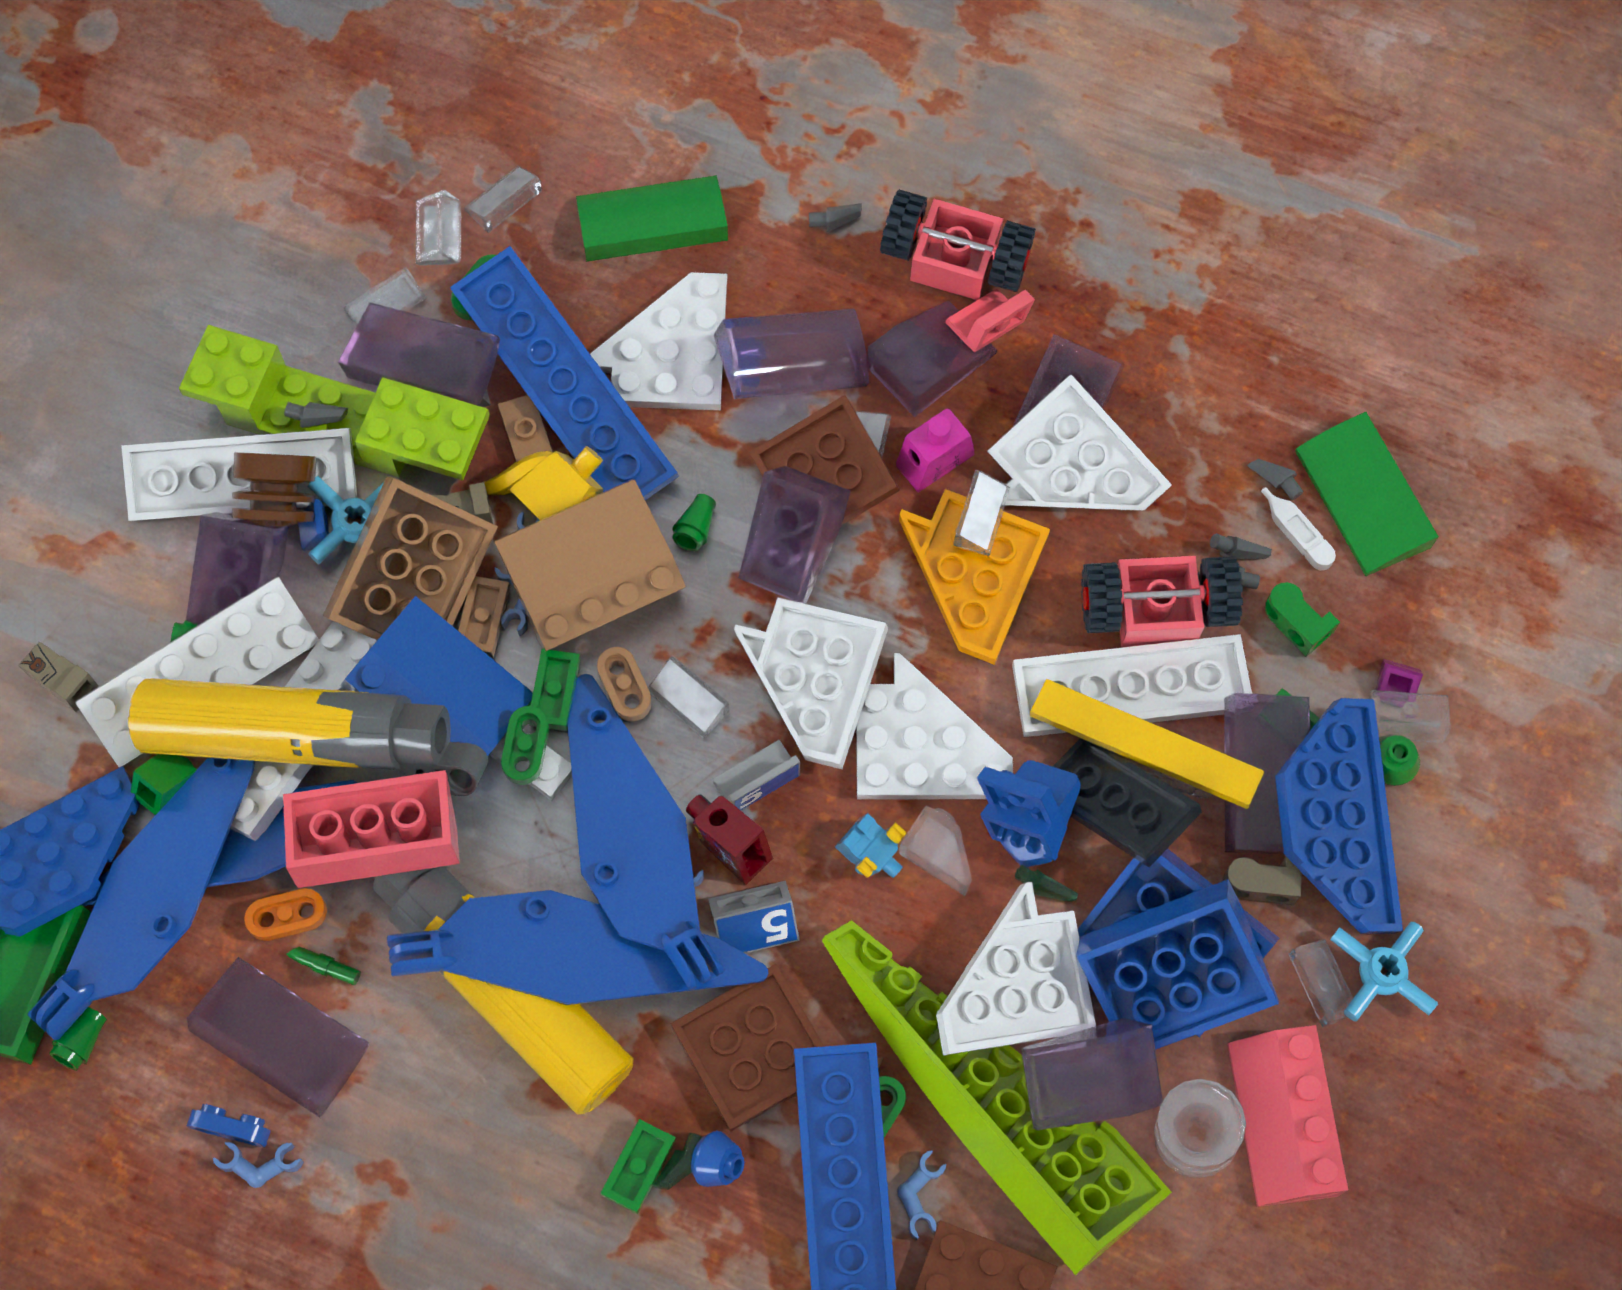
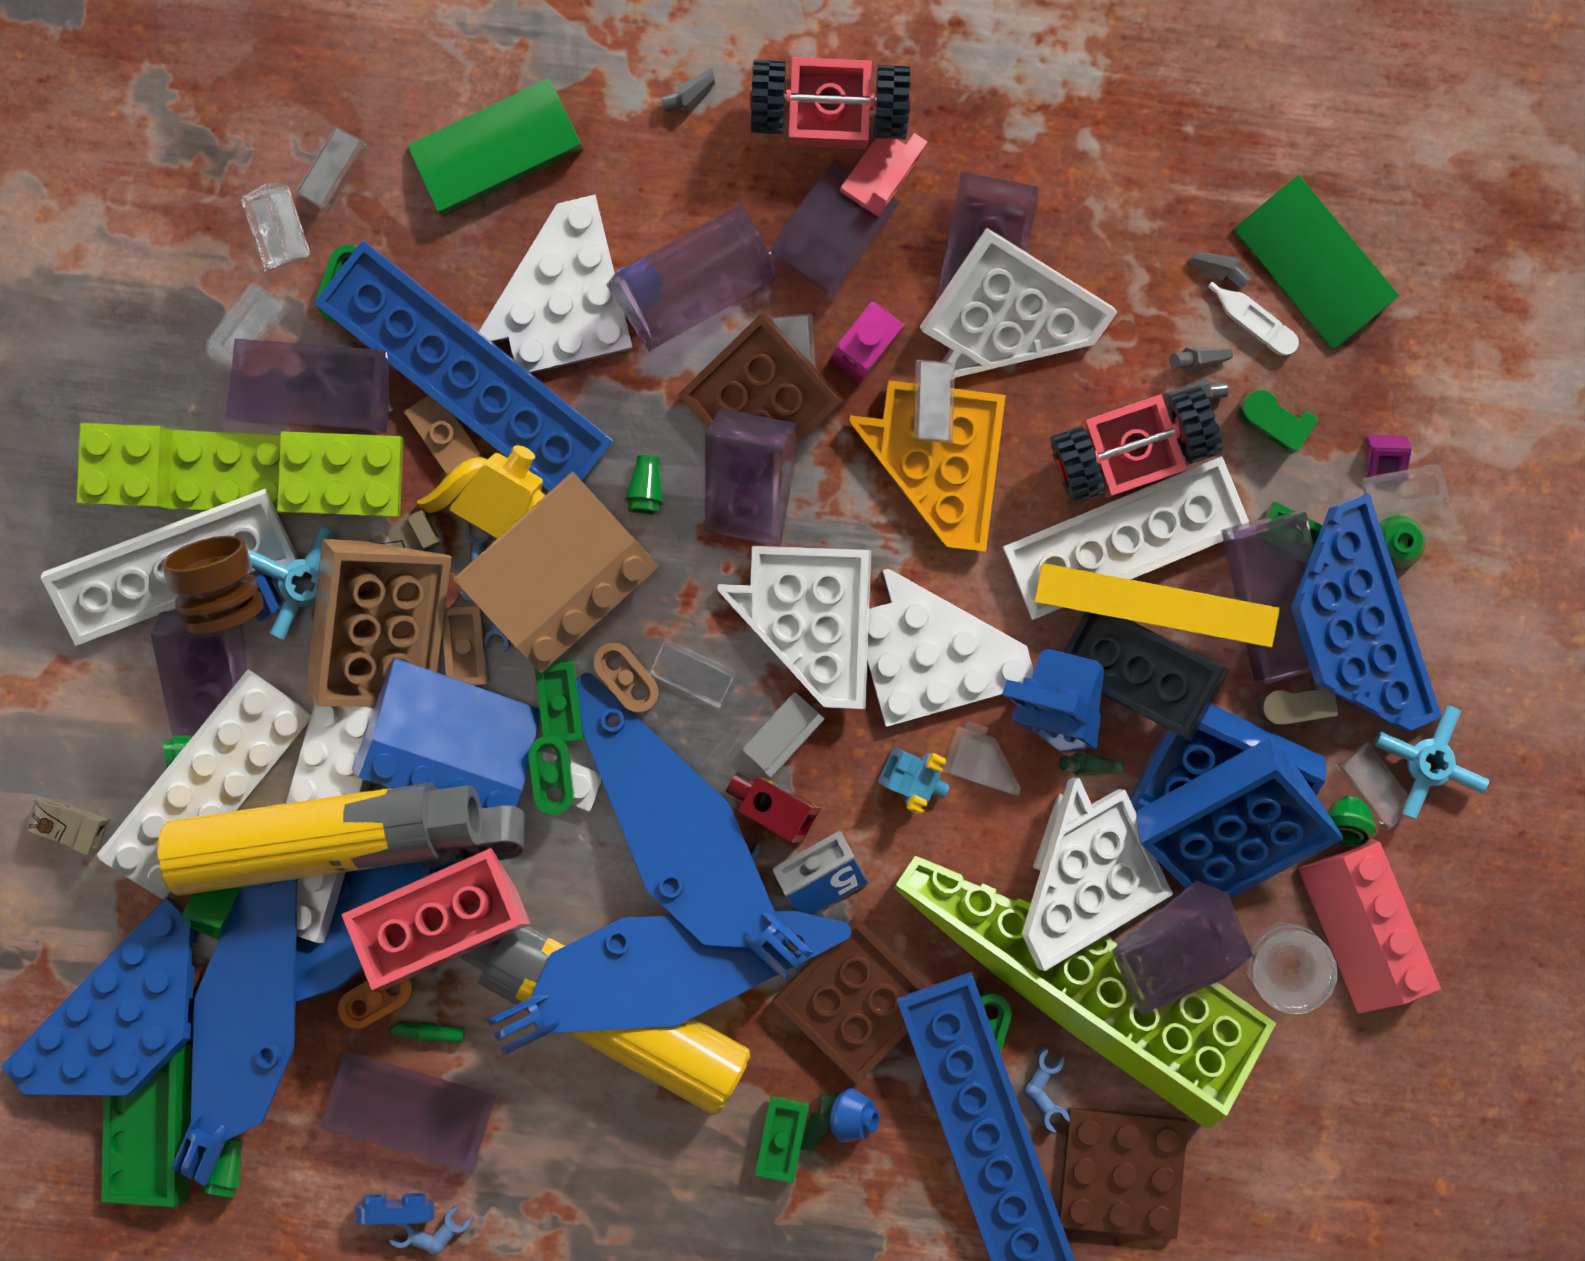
camera: 15 degrees left, 20 degrees up
dark grey bar [284,402,348,428] -> none
none -> green cone [1327,796,1376,846]

